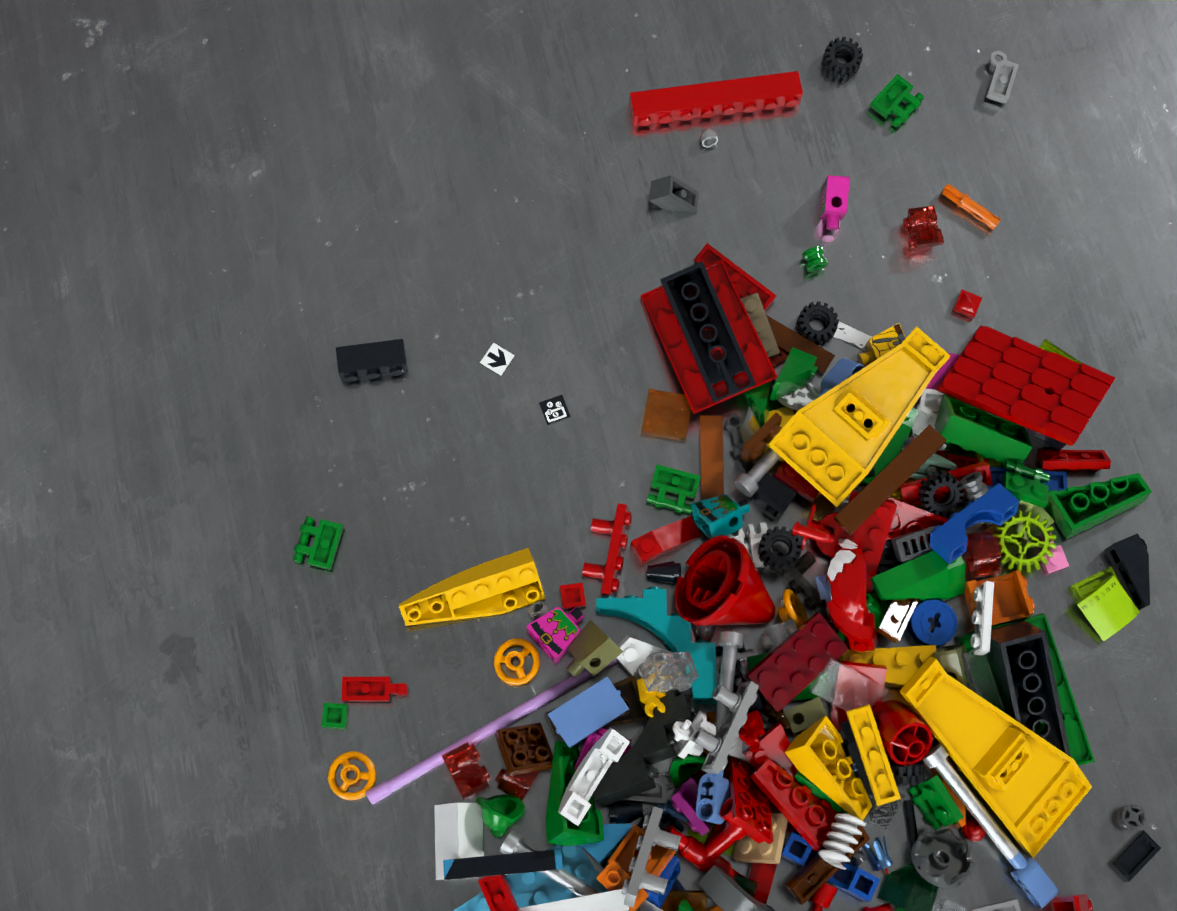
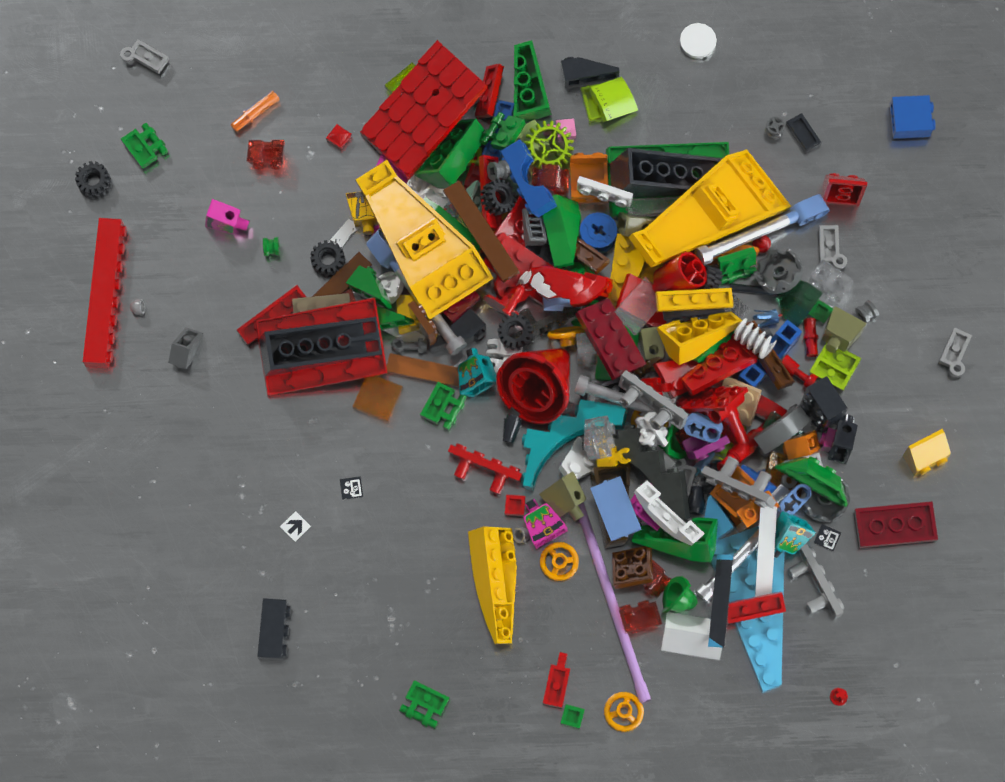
camera: 70 degrees left, 0 degrees up
red slope [630,516,702,567] -> none

